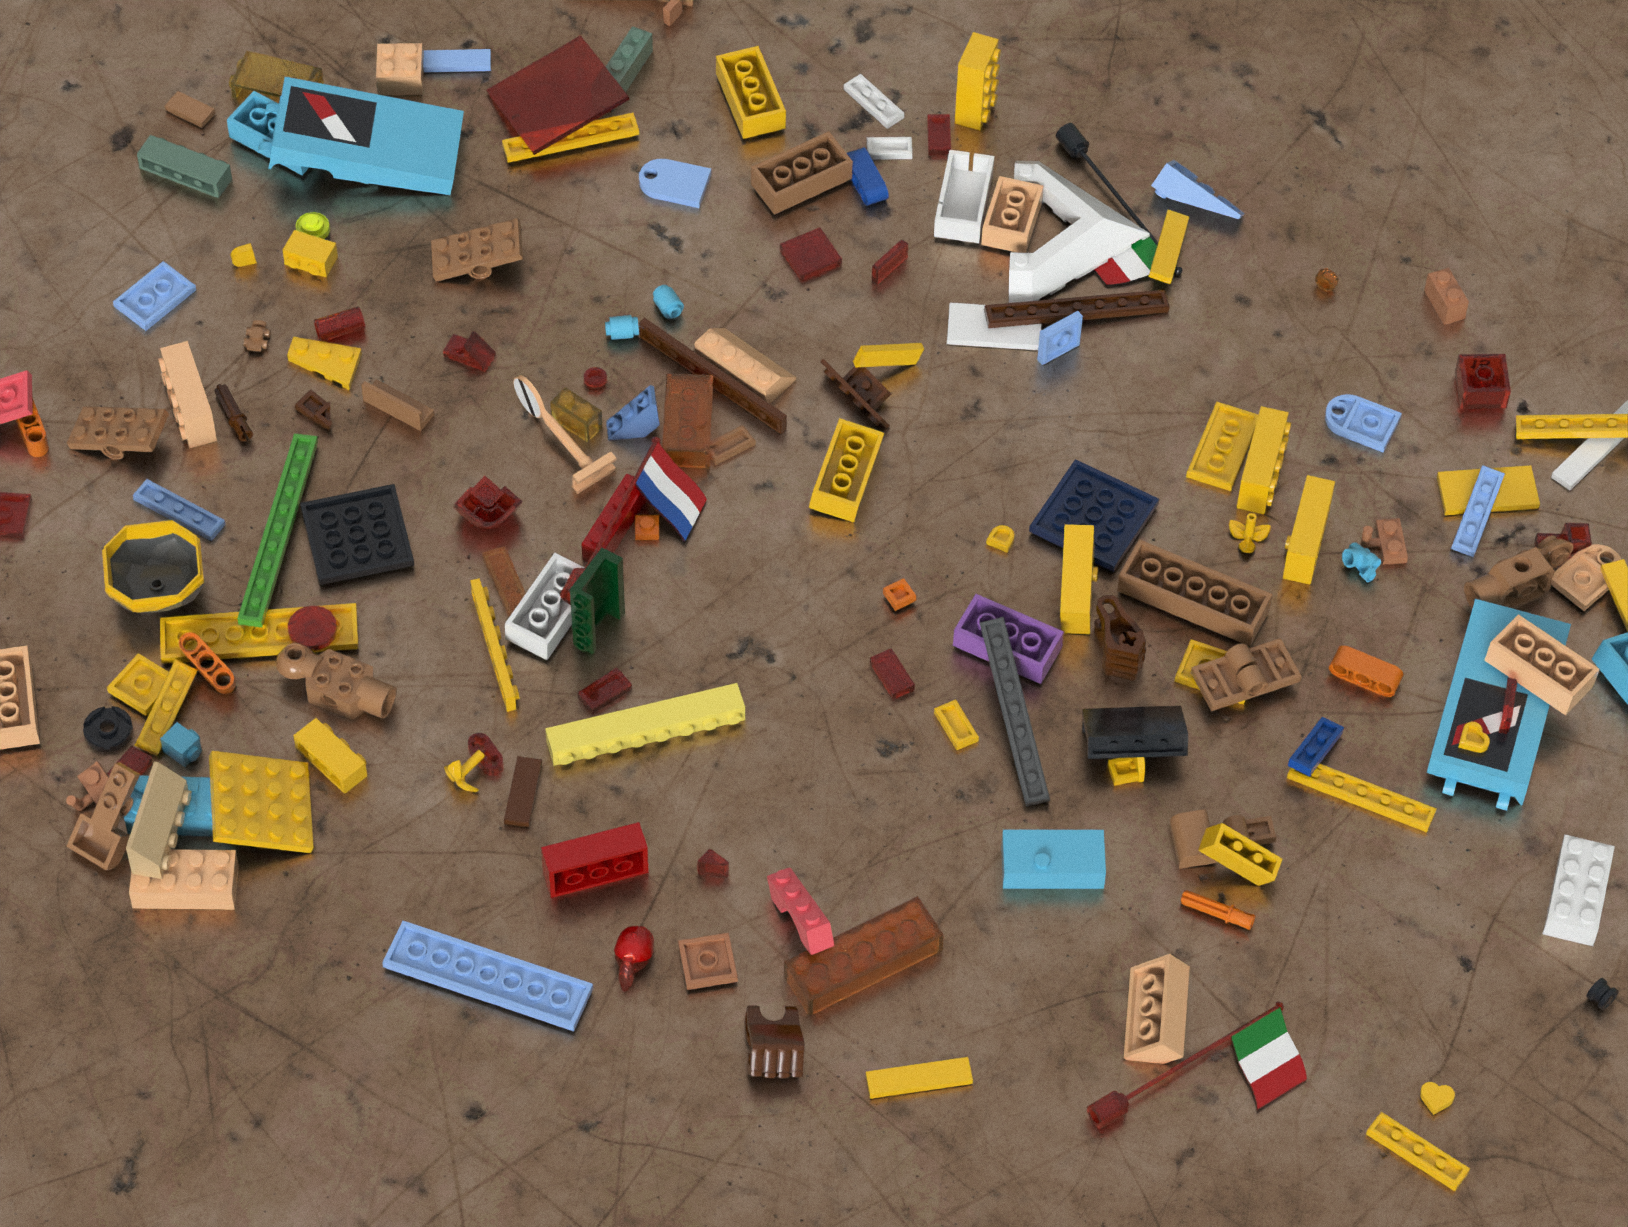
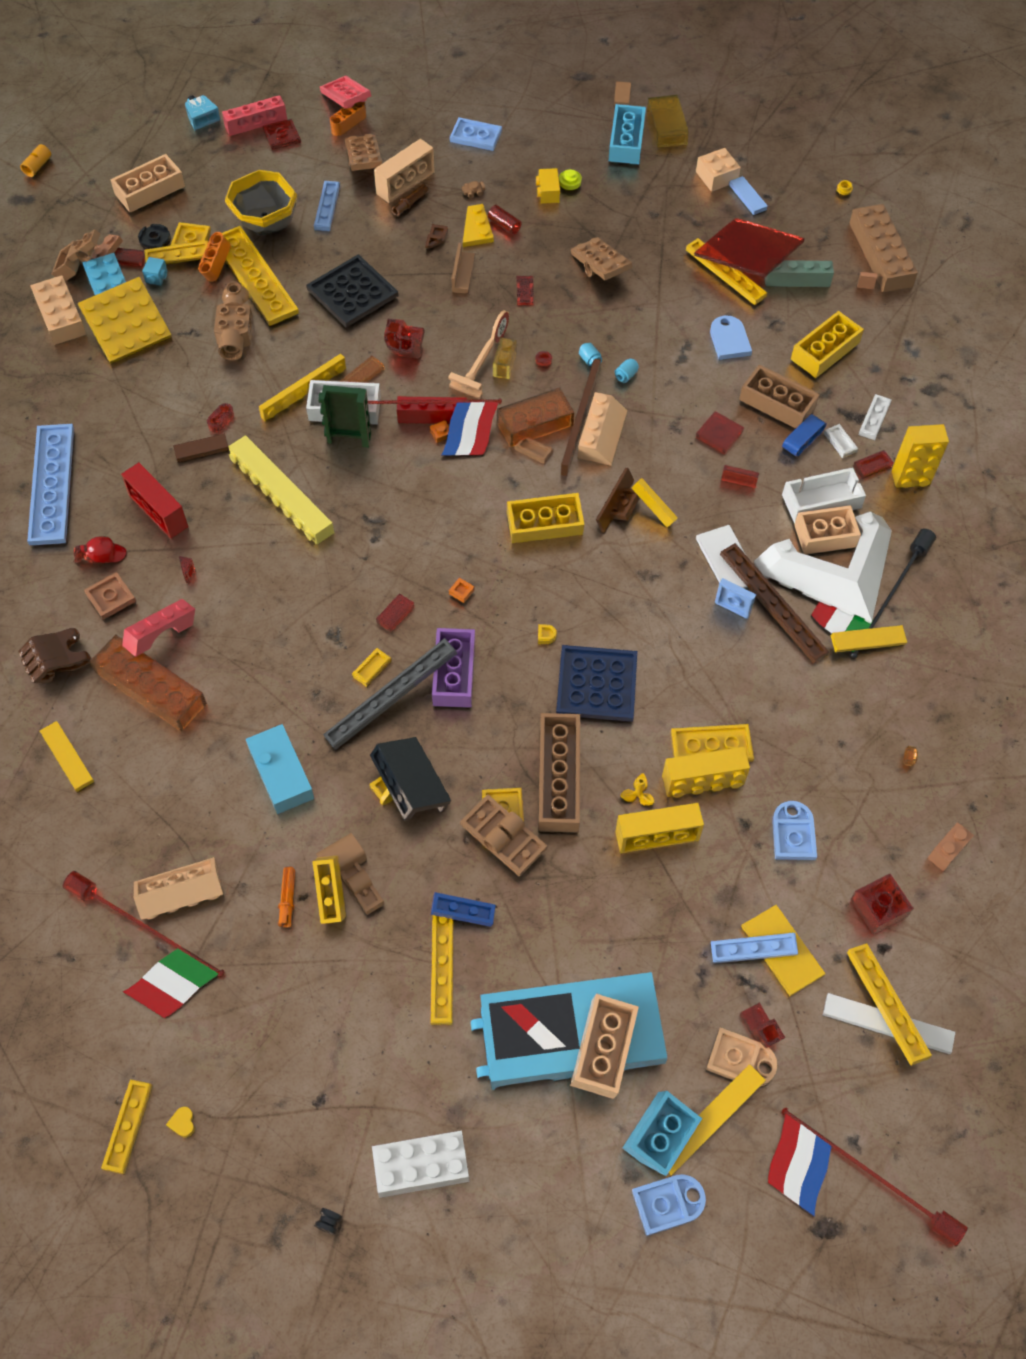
camera: 65 degrees right, 5 degrees up
tan slope [126,762,191,879] -> none
sand green brick [137,135,232,198] -> none
yellow tile [230,243,257,267] -> none
bright green plate [237,433,318,627] -> none
medium azure piece [257,77,464,195] -> none
clear red tile [288,605,337,650] -> none
yellow brick [293,718,367,794] -> none
yellow plant [444,750,485,792] -> none
clear red tile [577,668,632,714] -> none
medium blue slope [606,385,660,440] -> none
yellow brick [1060,524,1098,634] -> none
reddish brown piece [1094,595,1146,681] -> none
light blue wedge [1151,160,1245,219] -> none
orange beam [1329,646,1404,697] -> none
medium azure plate [1342,542,1381,582] -> none
nougat plate [1361,518,1408,565] -> none
yellow tile [1458,722,1490,753] -> none
medium nougat brick [1464,536,1573,609] -> none
clear red tile [1498,678,1517,734] -> none

